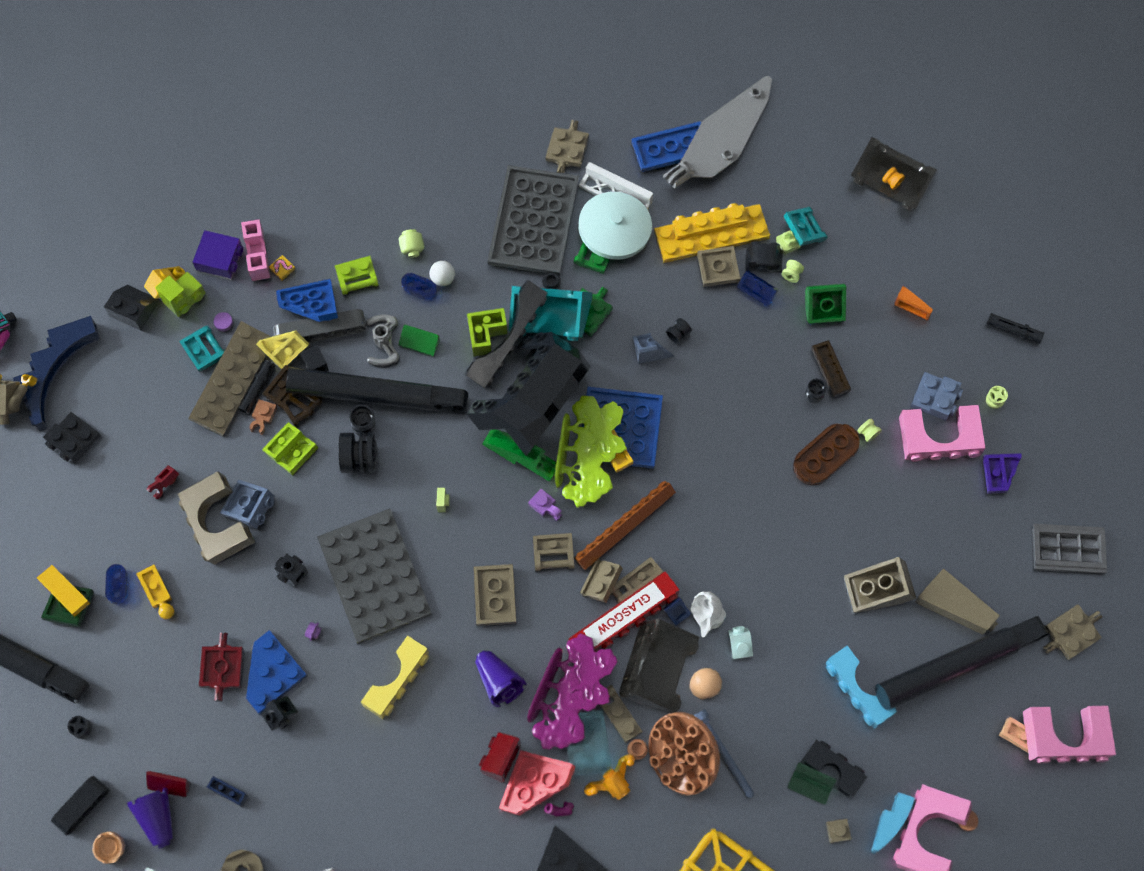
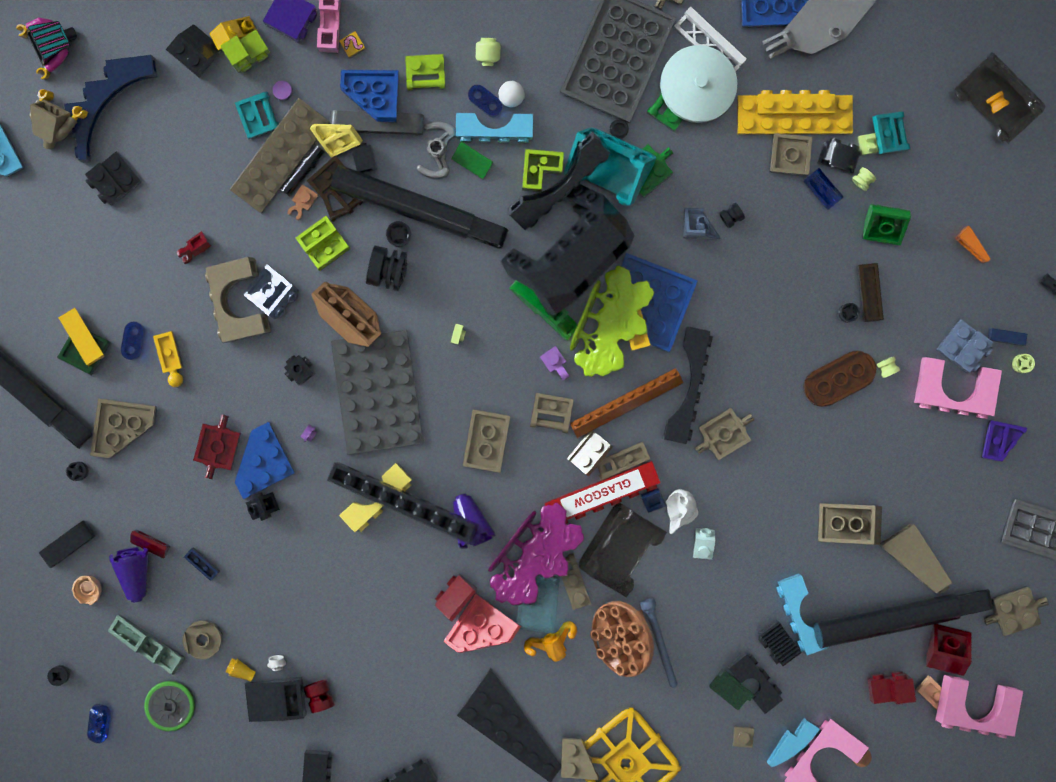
camera: 15 degrees right, 20 degrees up
magenta arm [544,801,574,817] -> none
nougat plate [627,739,648,760] -> none
light nougat hair [690,668,722,700] -> none
none -> dark tan plate [90,398,157,458]
none -> medium nougat wedge [311,282,381,347]
none -> black brick [327,462,479,543]
none -> medium azure arch [456,113,533,143]
none -> black arch [663,326,713,444]
none -> dark tan plate [695,408,755,460]
none -> black brick [758,620,801,666]
none -> dark red brick [867,671,916,704]
none -> dark red slope [926,624,972,676]
none -> dark blue piece [988,328,1028,346]

